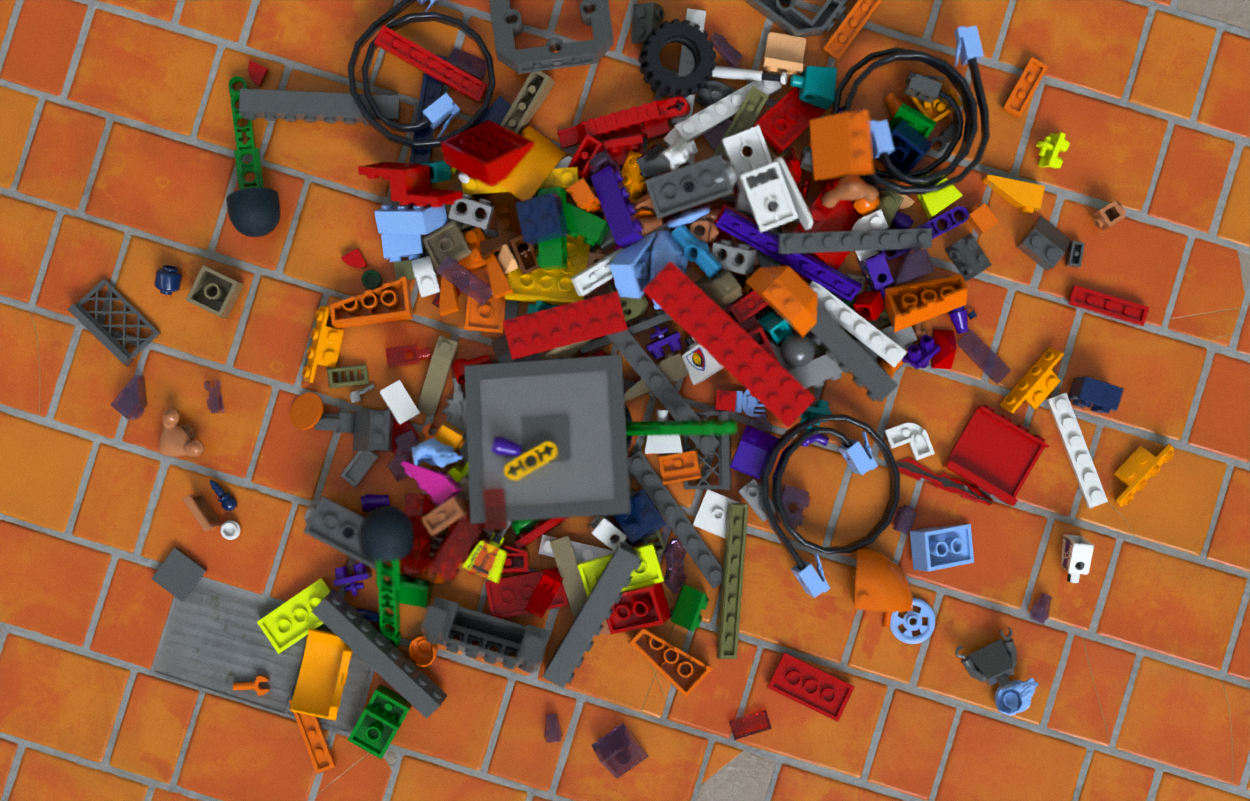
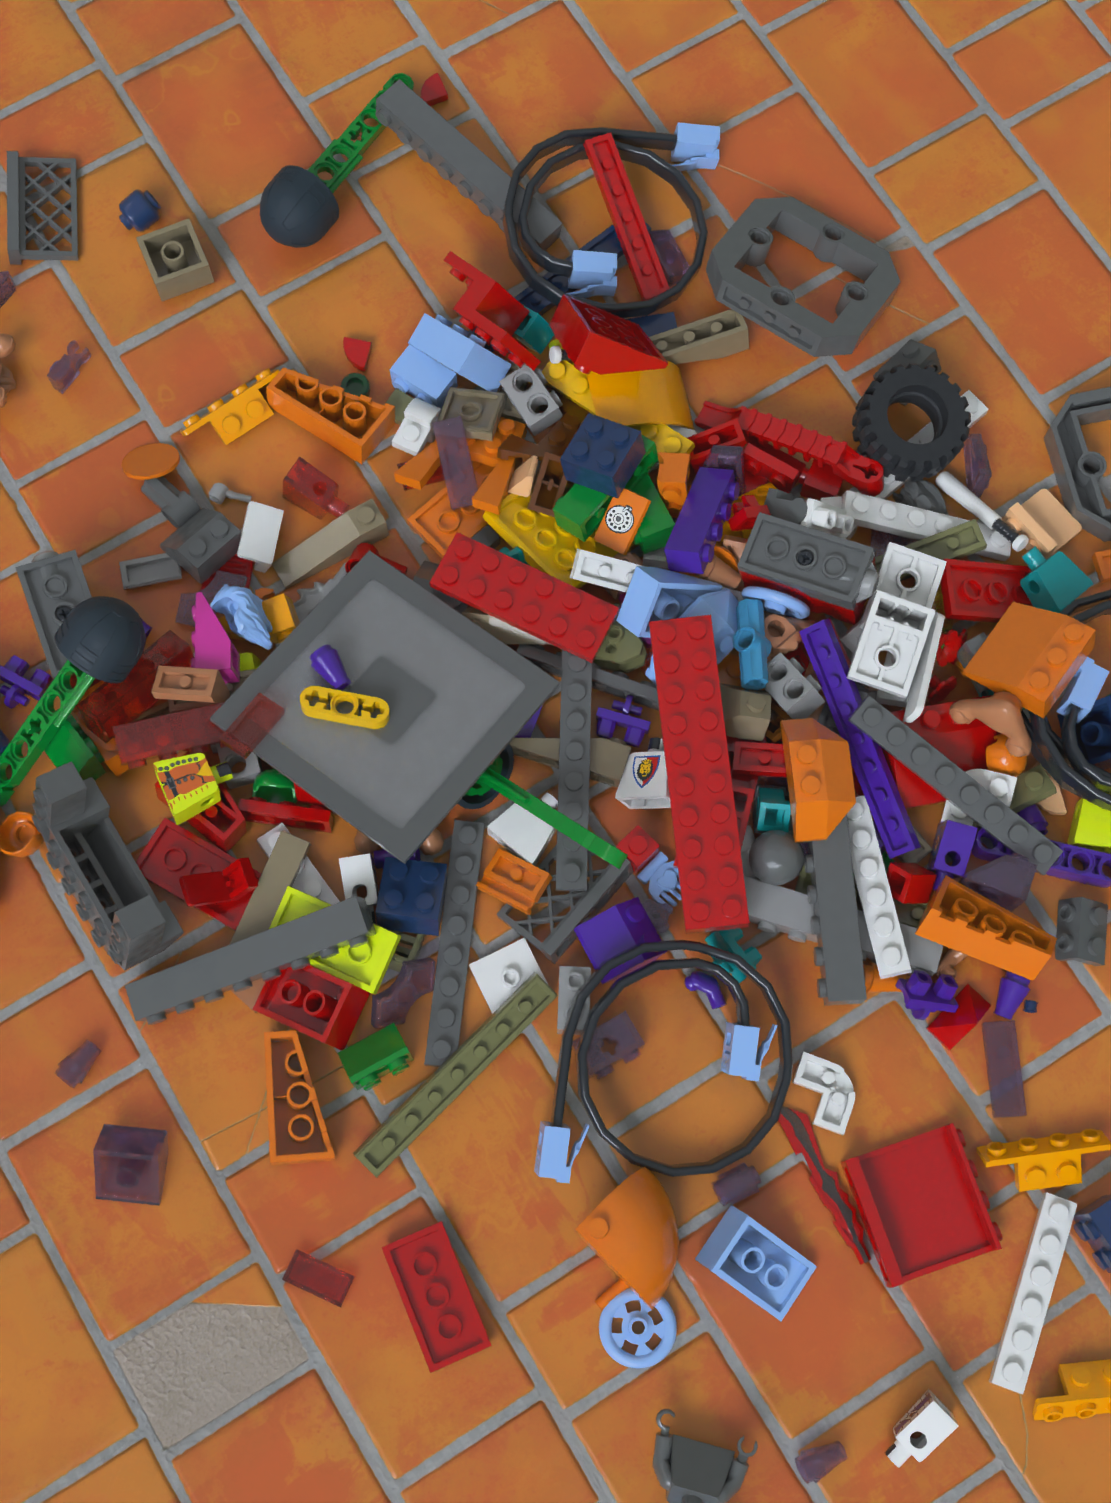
camera: 35 degrees right, 15 degrees down
olive slope [327,364,369,389] -> none
none -> orange slope [594,488,651,555]
none -> red tile [728,495,771,531]

